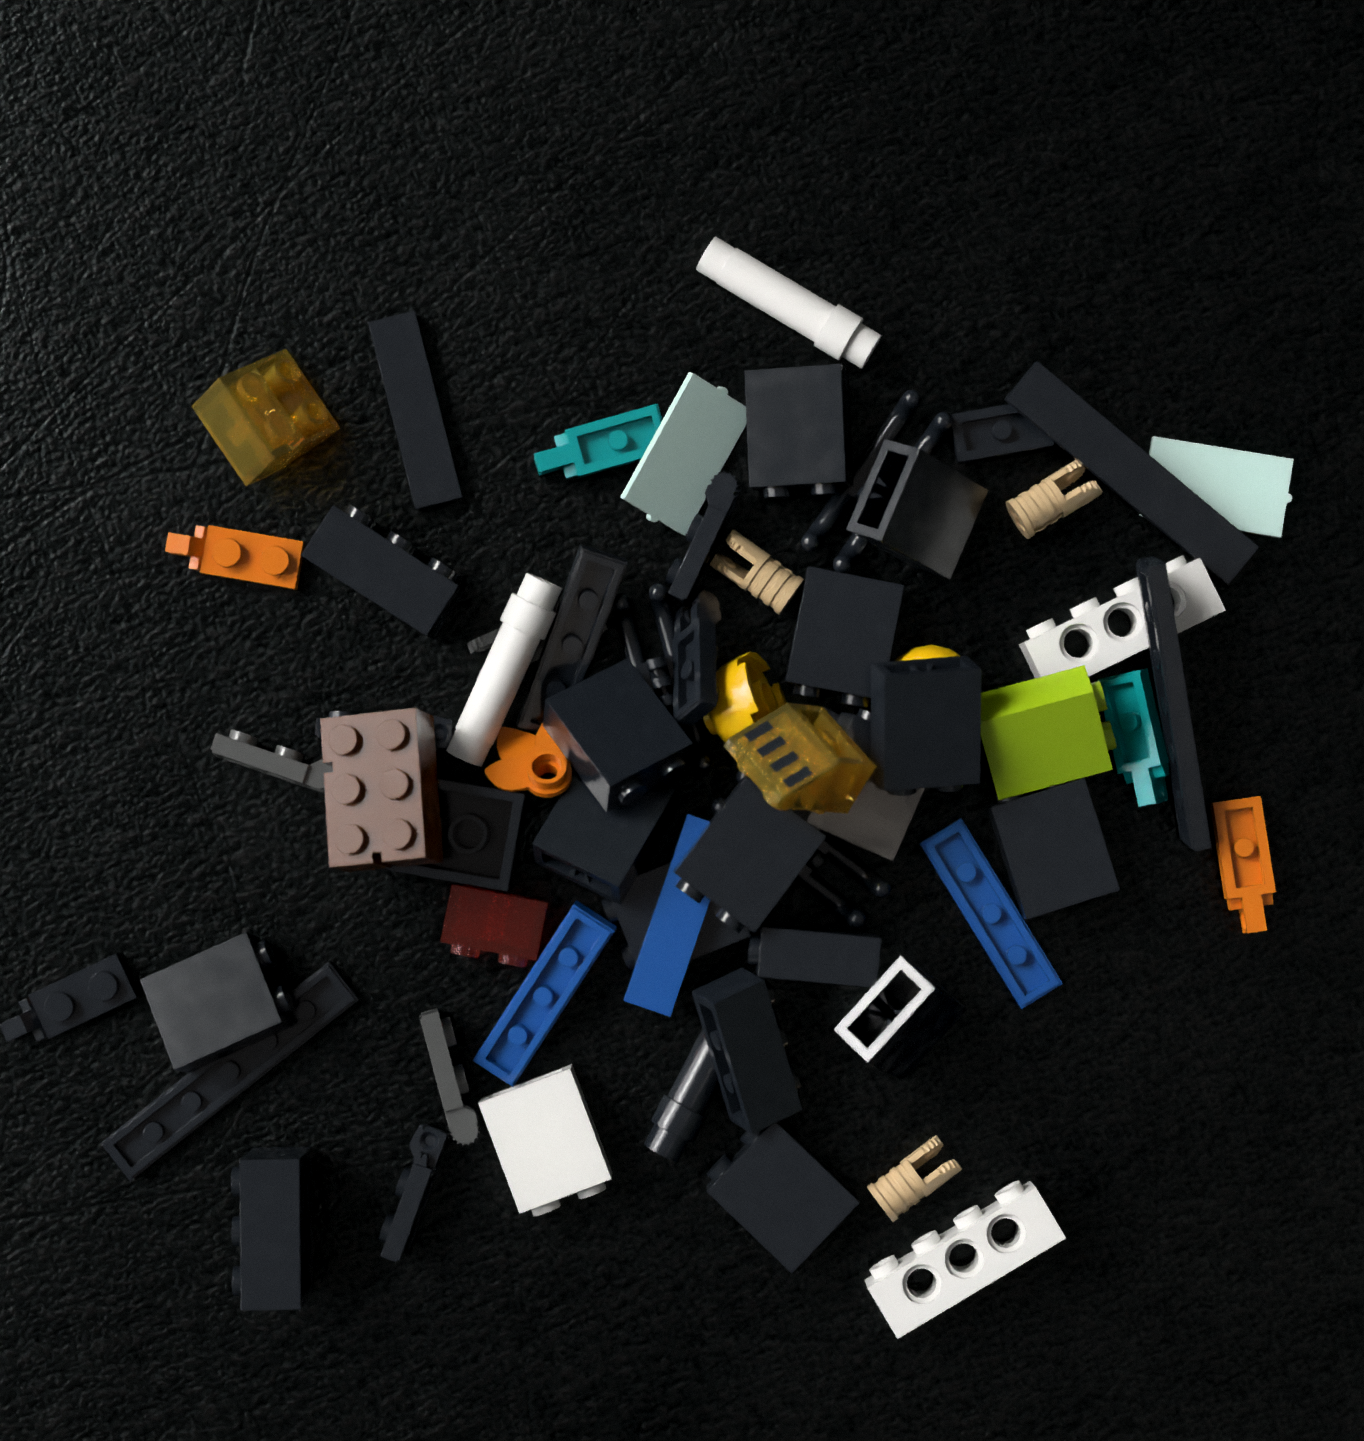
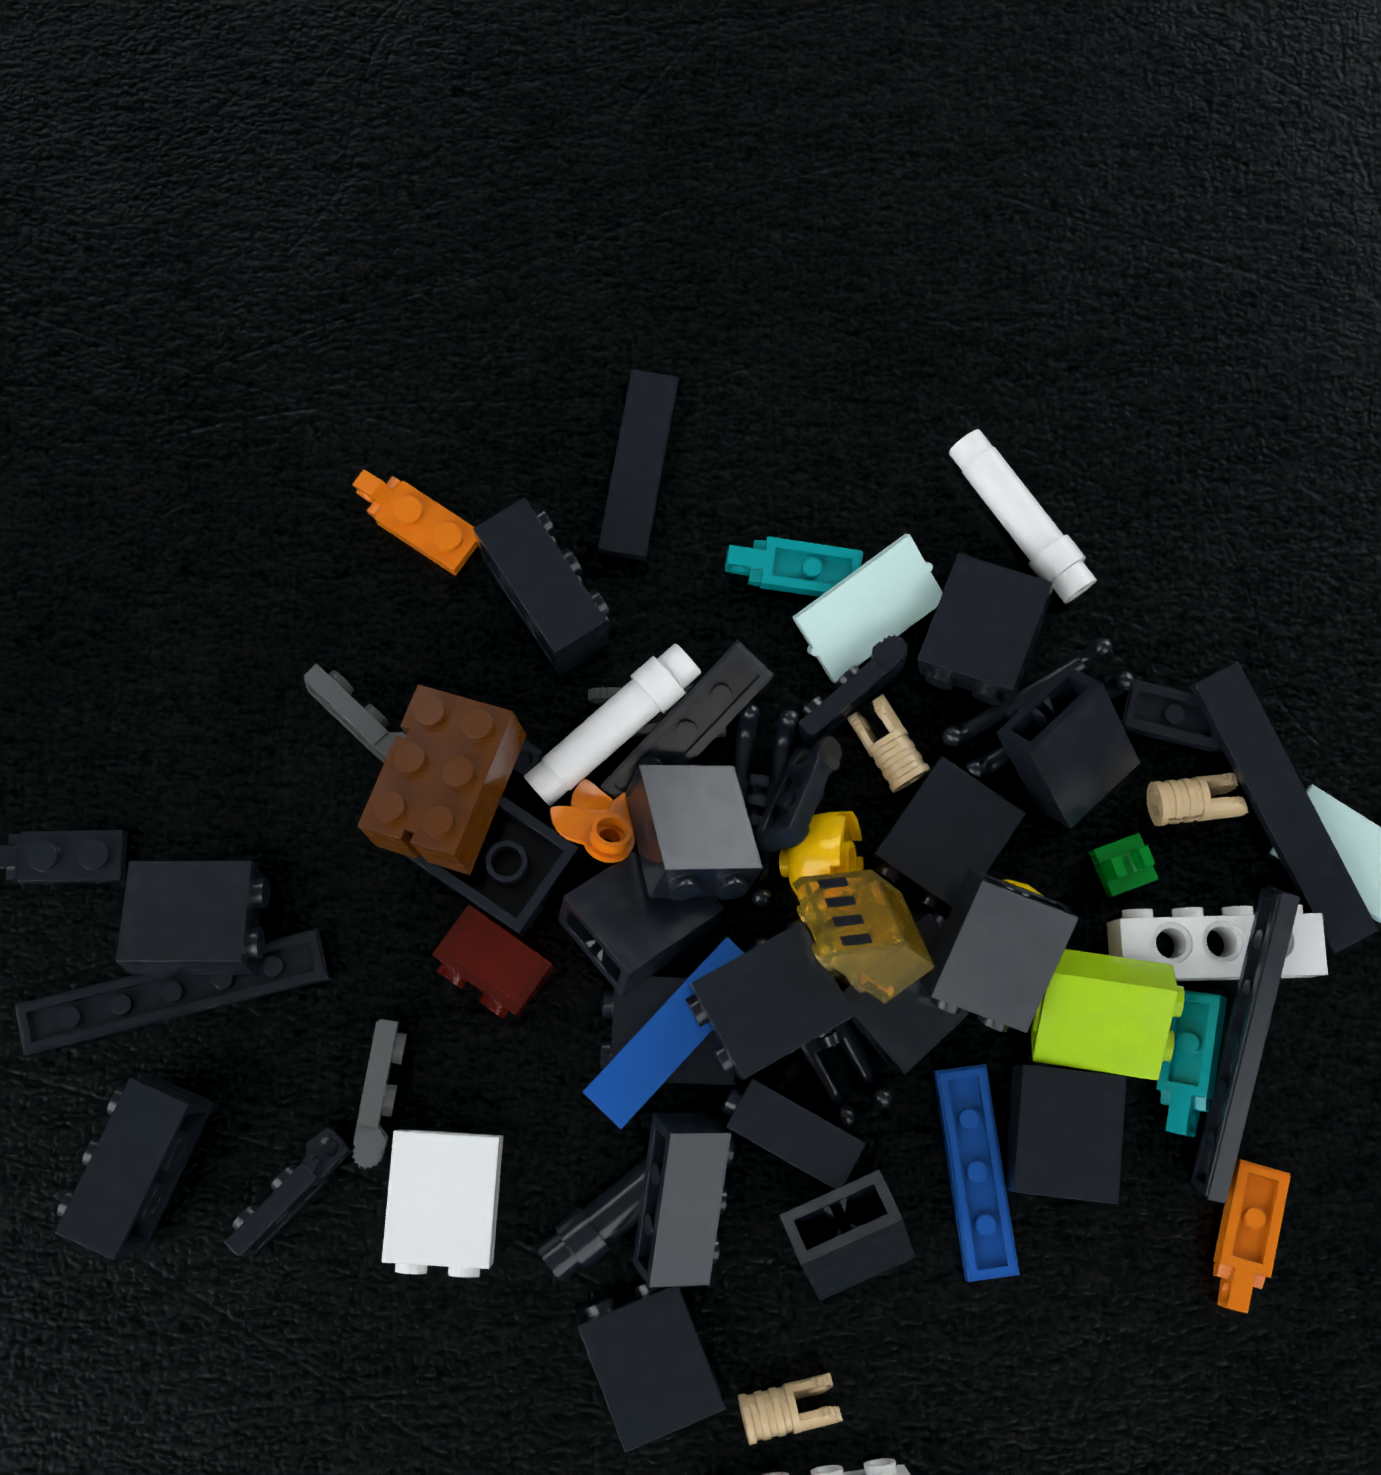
camera: 15 degrees right, 10 degrees down
clear yellow slope [191,349,340,486] -> none
blue tile [473,900,617,1087] -> none
none -> green tile [1089,833,1158,898]

